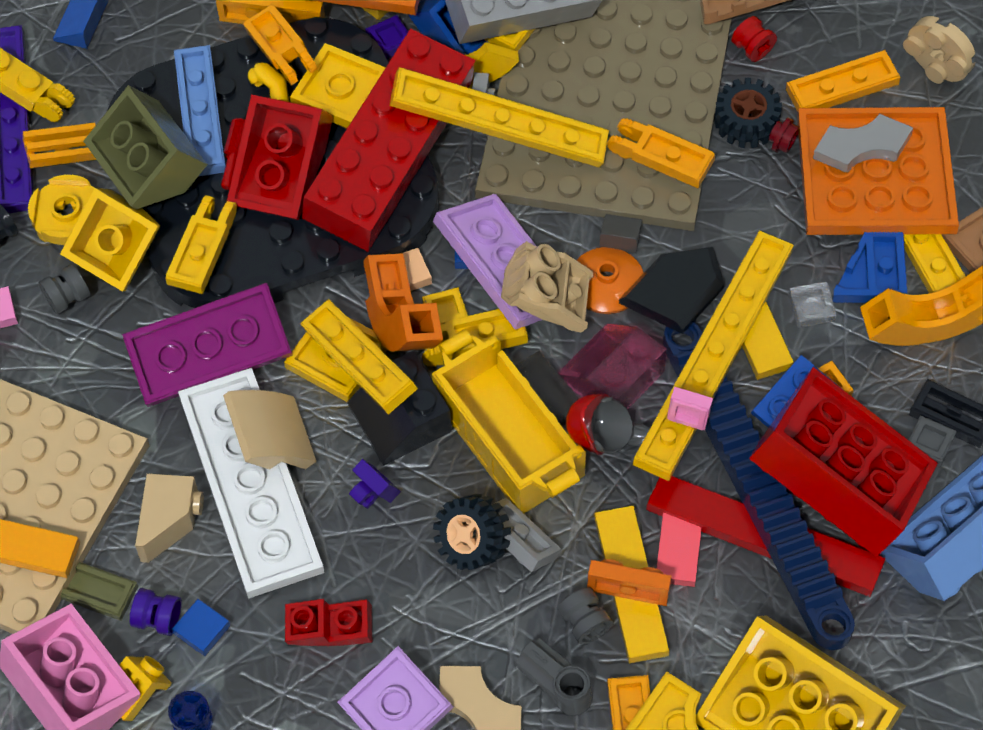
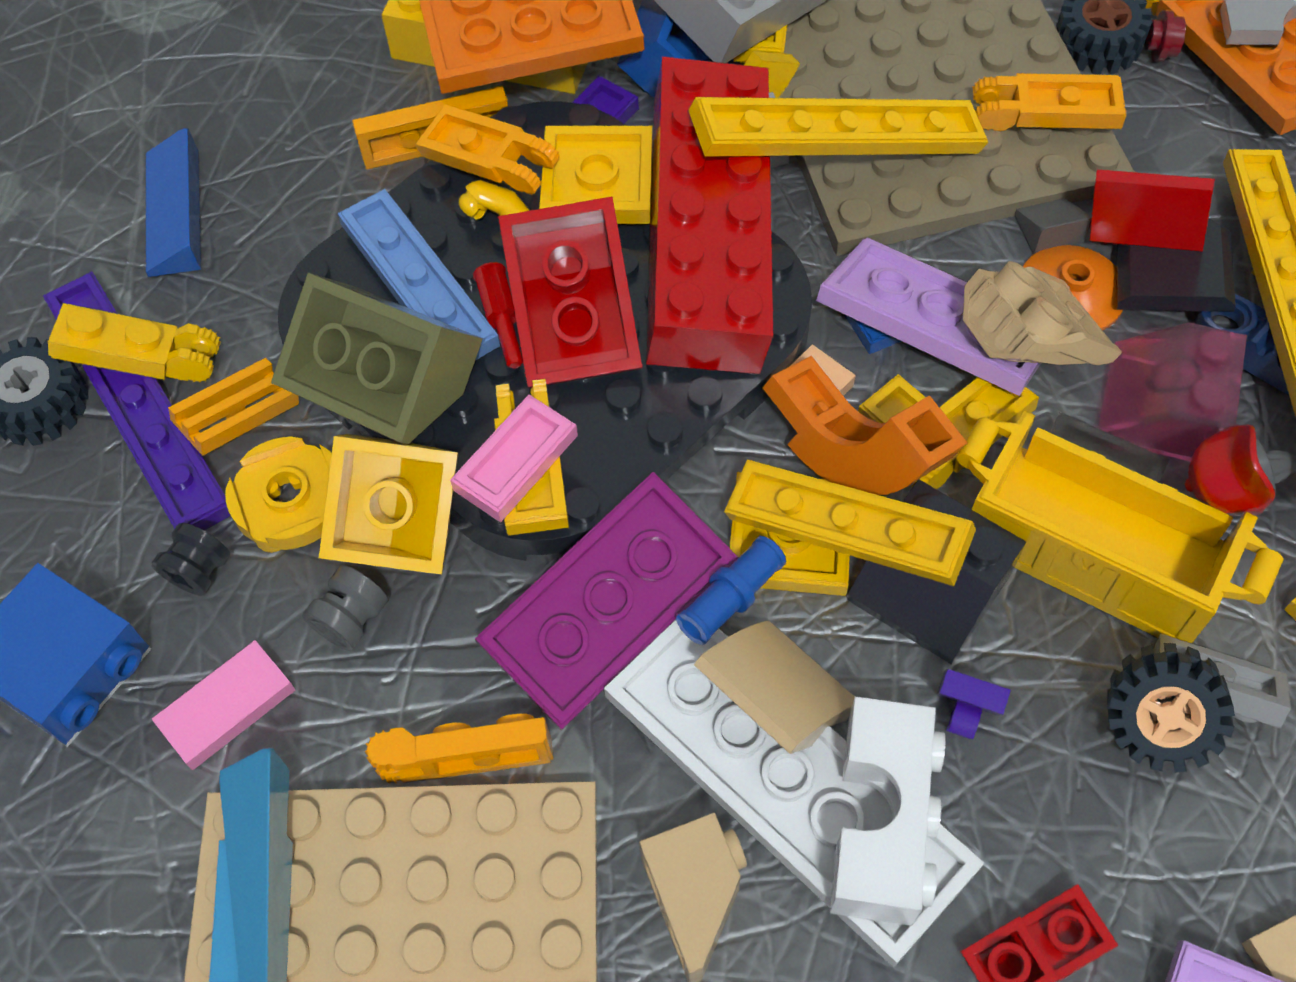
camera: 25 degrees left, 0 degrees up
none -> light orange hinge [365,713,554,784]
none -> bright pink tile [450,395,578,523]
none -> blue pin [676,536,786,645]
none -> white arch [830,697,945,926]
none -> red slope [1090,169,1215,252]

